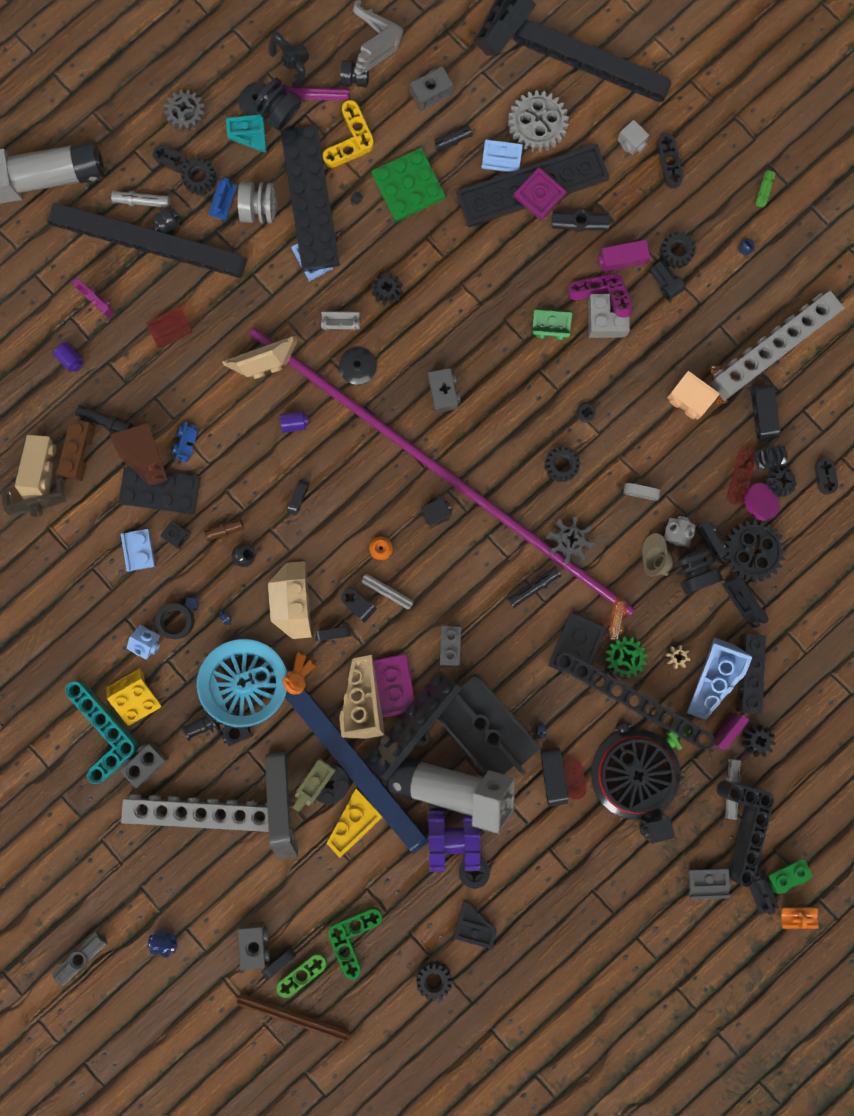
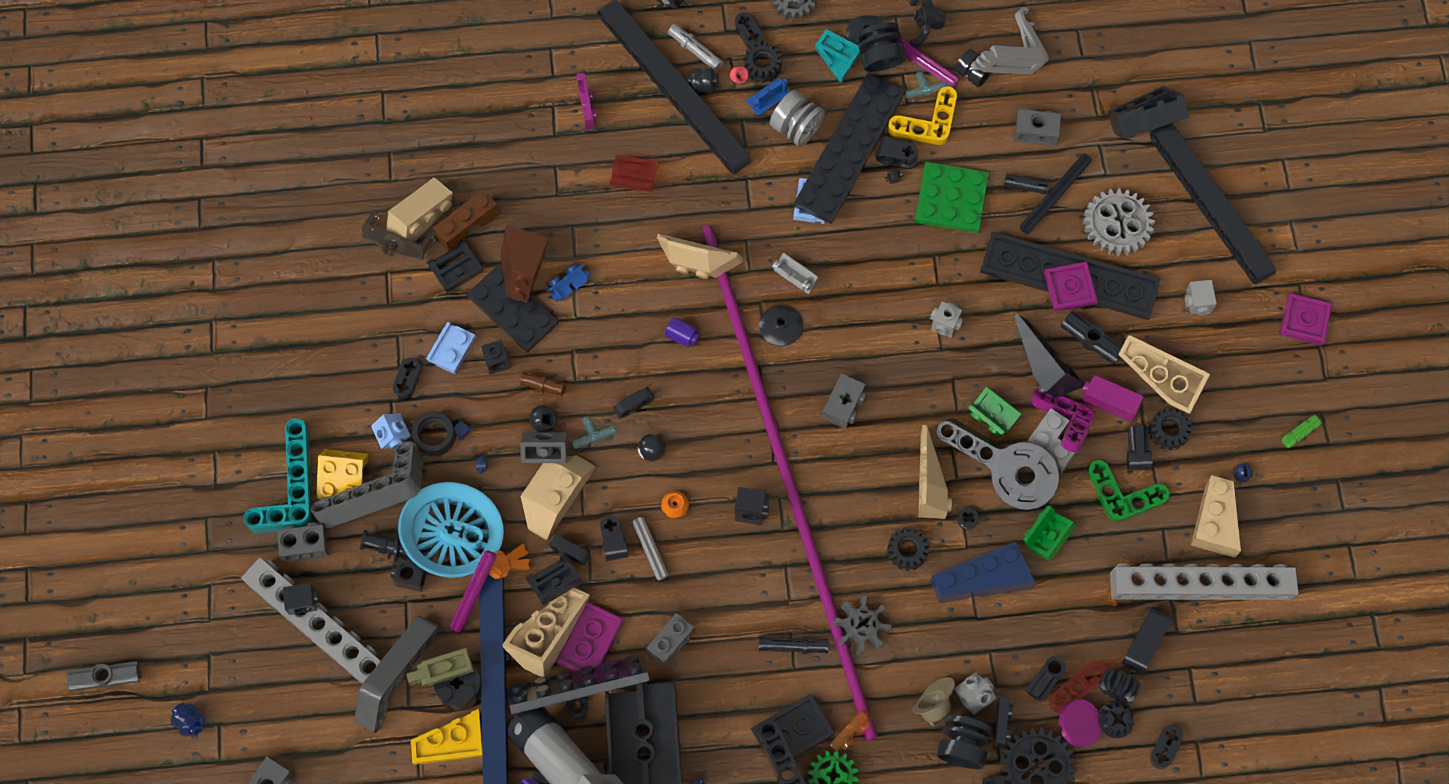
camera: 35 degrees right, 15 degrees down
dark purple brick [53,342,83,372] -> none
black pin [75,404,133,433] -> none
black gear [371,273,403,306] -> none
light blue plate [482,140,523,173] -> none
light grey beam [623,483,661,500] -> none
black beam [657,133,683,189] -> none
light nougat slope [667,371,720,420] -> none
none -> black brick [283,583,320,615]
none -> dark grey beam [311,441,424,529]
none -> black beam [393,358,422,400]
none -> black plate [426,240,484,293]
none -> magenta axle [450,550,496,632]
none -> dark grey brick [520,432,568,463]
none -> black plate [526,555,583,606]
none -> clear light blue piece [572,417,616,449]
none -> black piece [638,434,666,462]
none -> coral hinge [730,66,748,83]
none -> black piece [876,137,918,169]
none -> clear light blue piece [905,71,947,99]
none -> tan wedge [918,425,952,519]
none -> light grey brick [930,301,964,338]
none -> dark blue wedge [930,542,1035,603]
none -> beam [937,418,1061,510]
none -> black wedge [1014,313,1085,397]
none -> black axle [1019,153,1091,235]
none -> green bracket [1023,505,1076,562]
none -> black piece [1025,656,1066,703]
none -> green beam [1088,460,1170,523]
none -> tan wedge [1119,335,1210,414]
none -> tan wedge [1191,475,1241,558]
none -> magenta tile [1280,293,1332,345]

